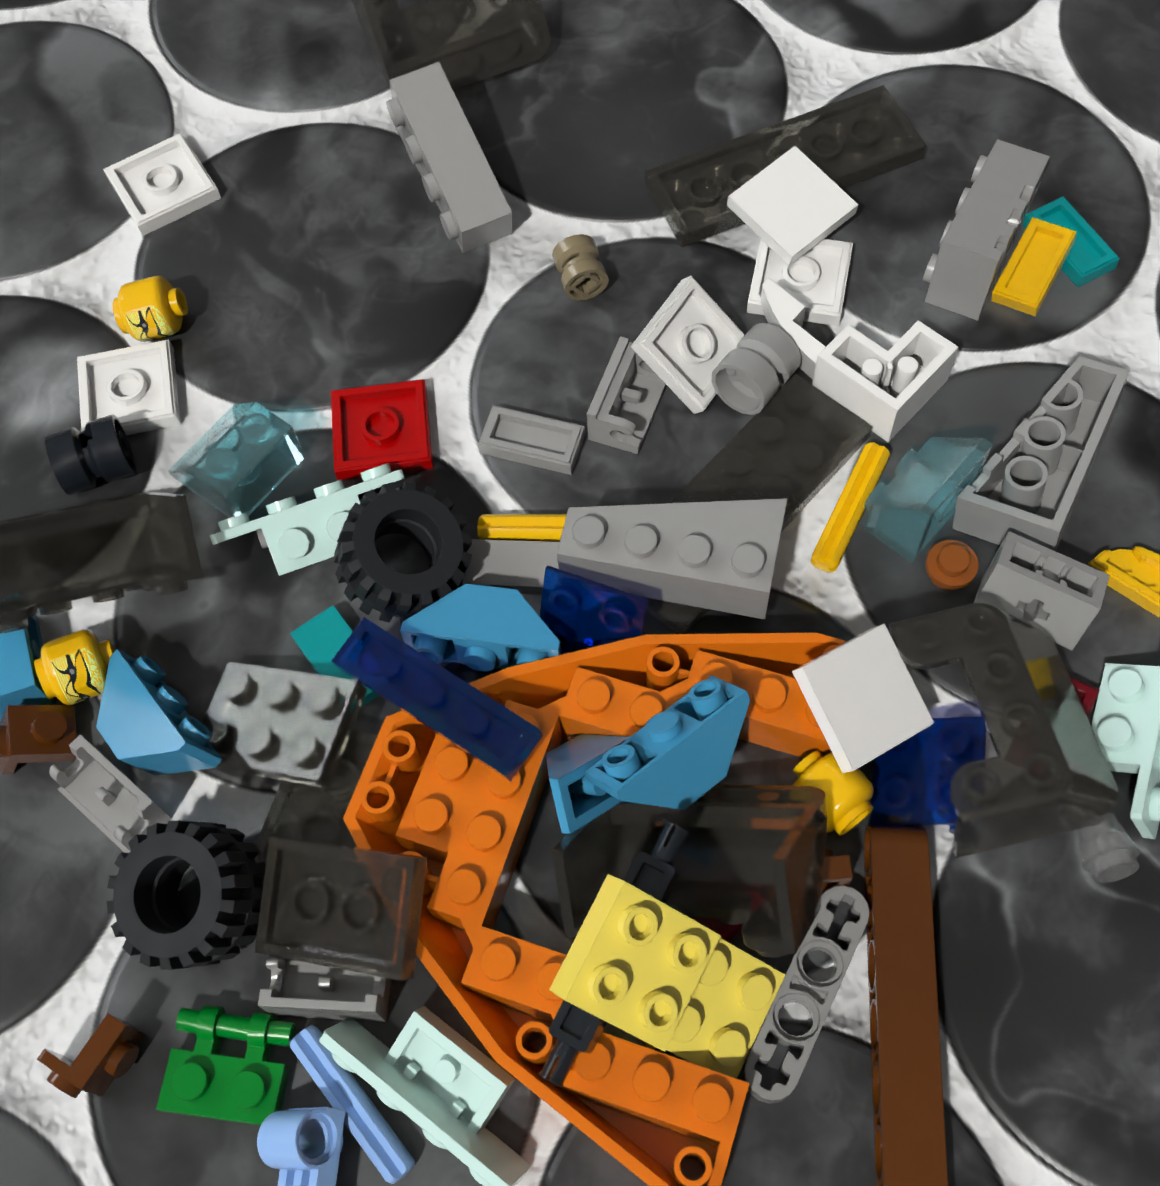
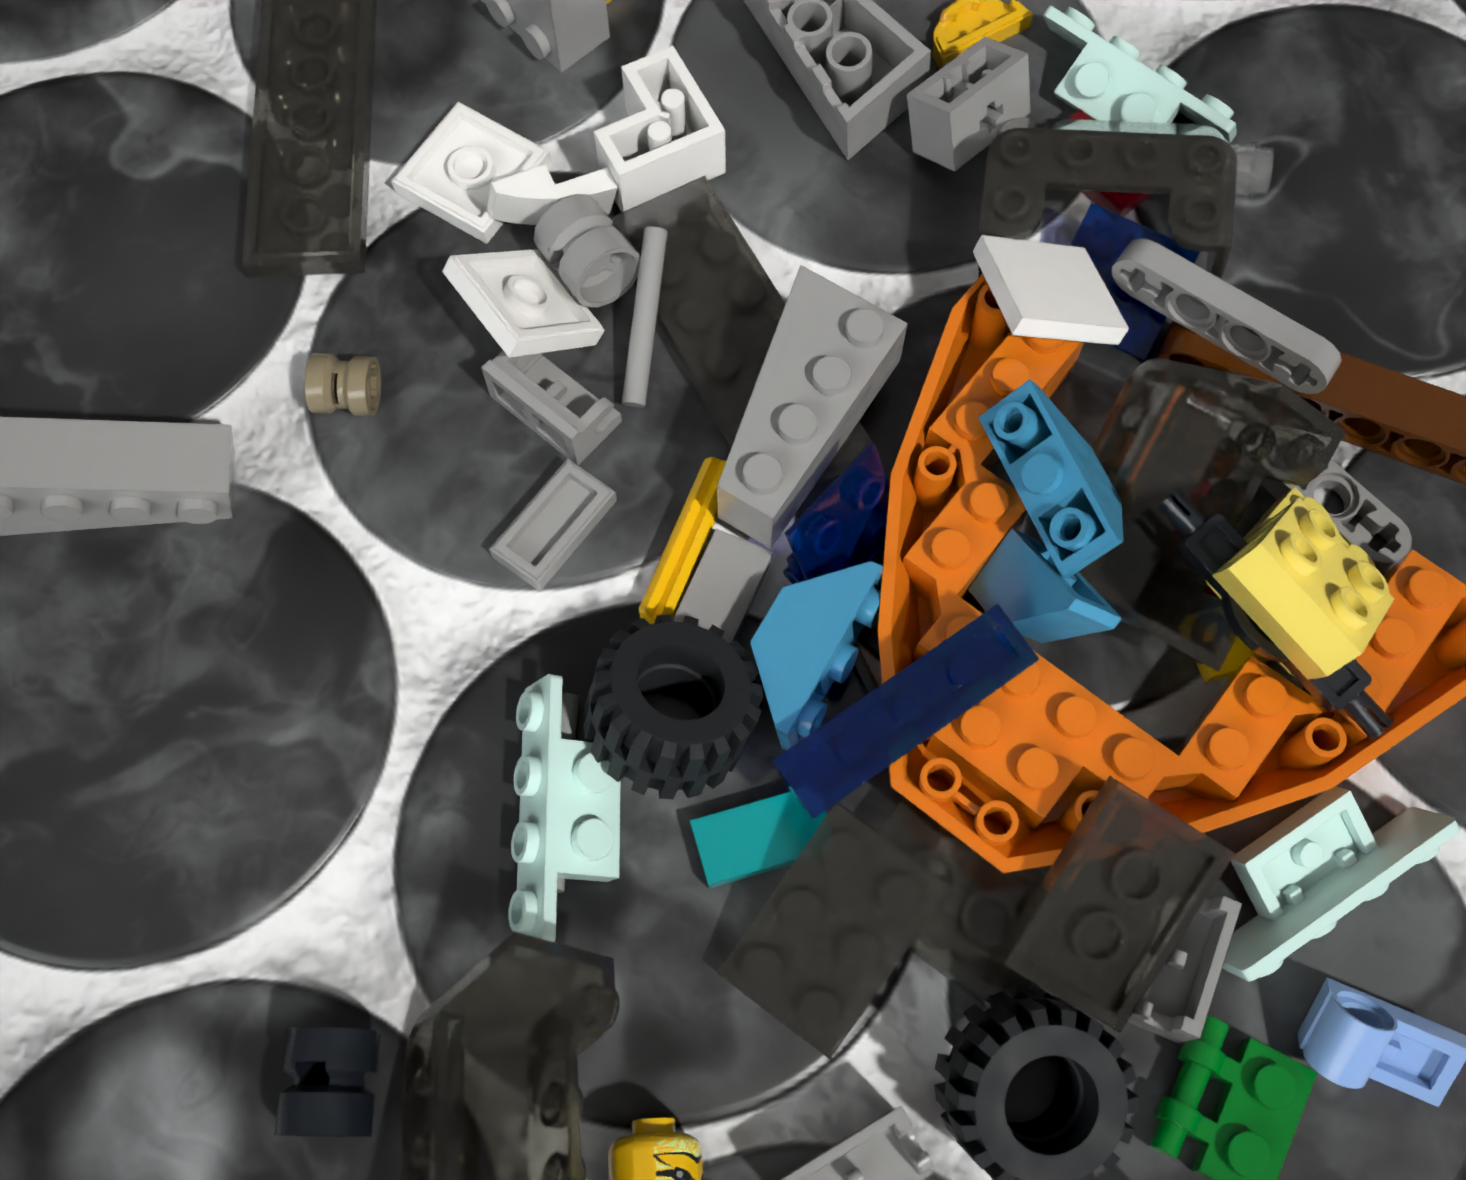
camera: 75 degrees left, 5 degrees up
white tile [77,339,181,435] -> none
dark azure slope [96,649,222,776] -> none
yellow head [113,275,188,342] -> none
clear light blue slope [168,402,305,518] -> none
light blue axle [290,1025,415,1184] -> none
red tile [331,379,433,480] -> none
white tile [727,146,858,266] -> none
yellow head [790,750,874,836] -> none
yellow axle [811,442,890,573] -> none
clear light blue slope [863,437,993,564] -> none
dark orange plate [925,540,979,590] -> none
none -> light grey bar [621,226,668,408]
none -> light grey beam [1112,238,1341,394]

